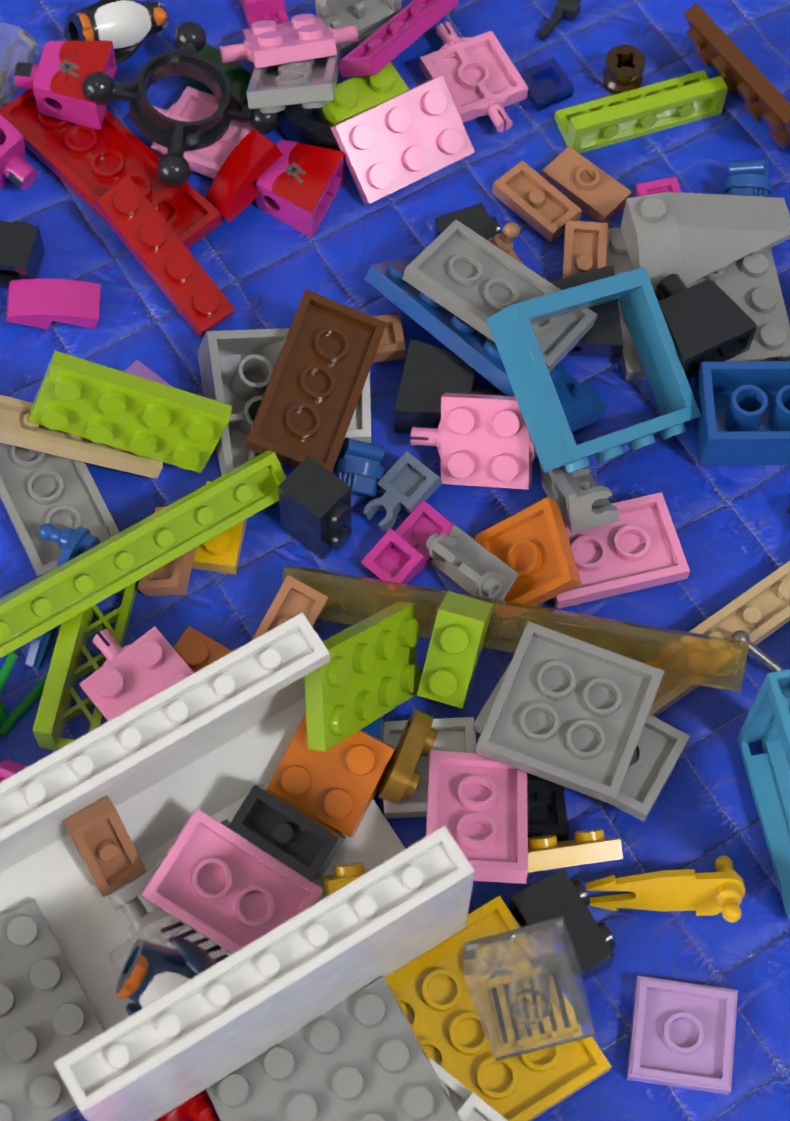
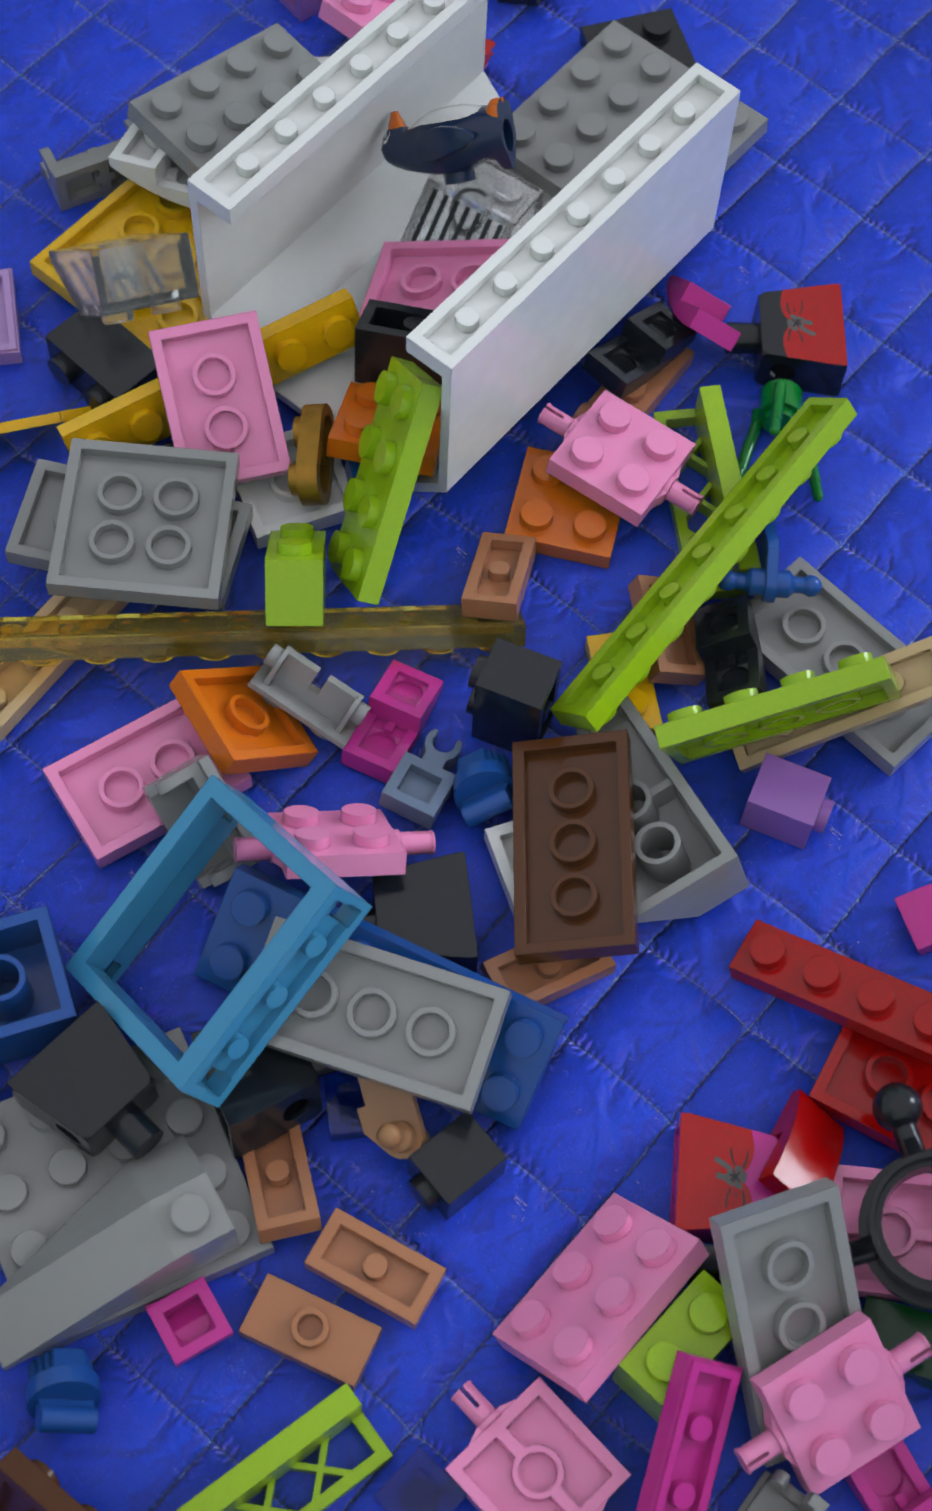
camera: 160 degrees right, 0 degrees up
none -> black slope [695,593,767,709]

